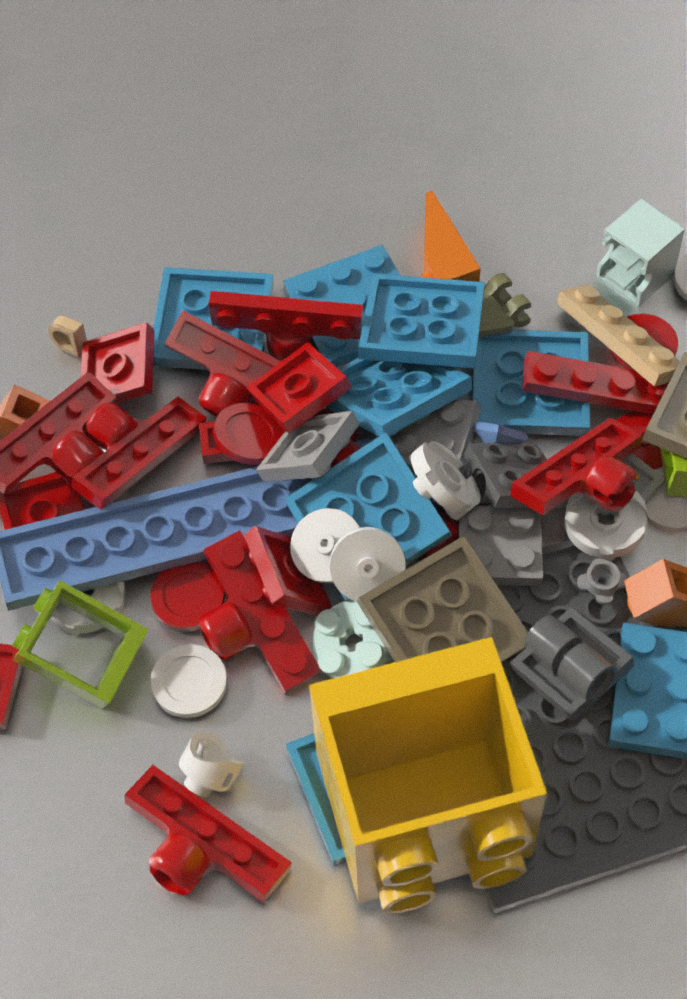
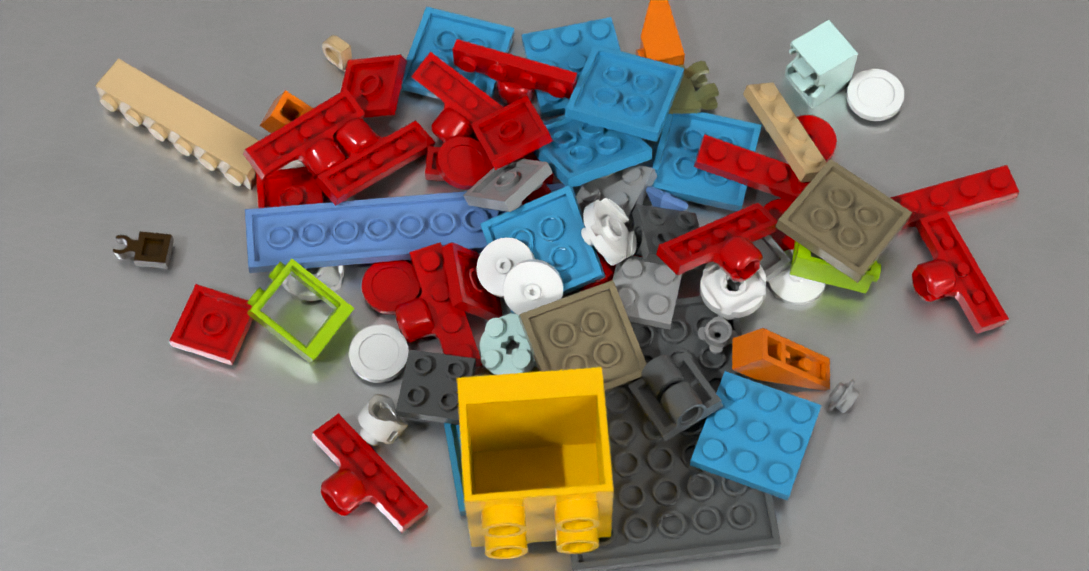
camera: 10 degrees right, 5 degrees up
none -> dark grey plate [395,349,476,425]

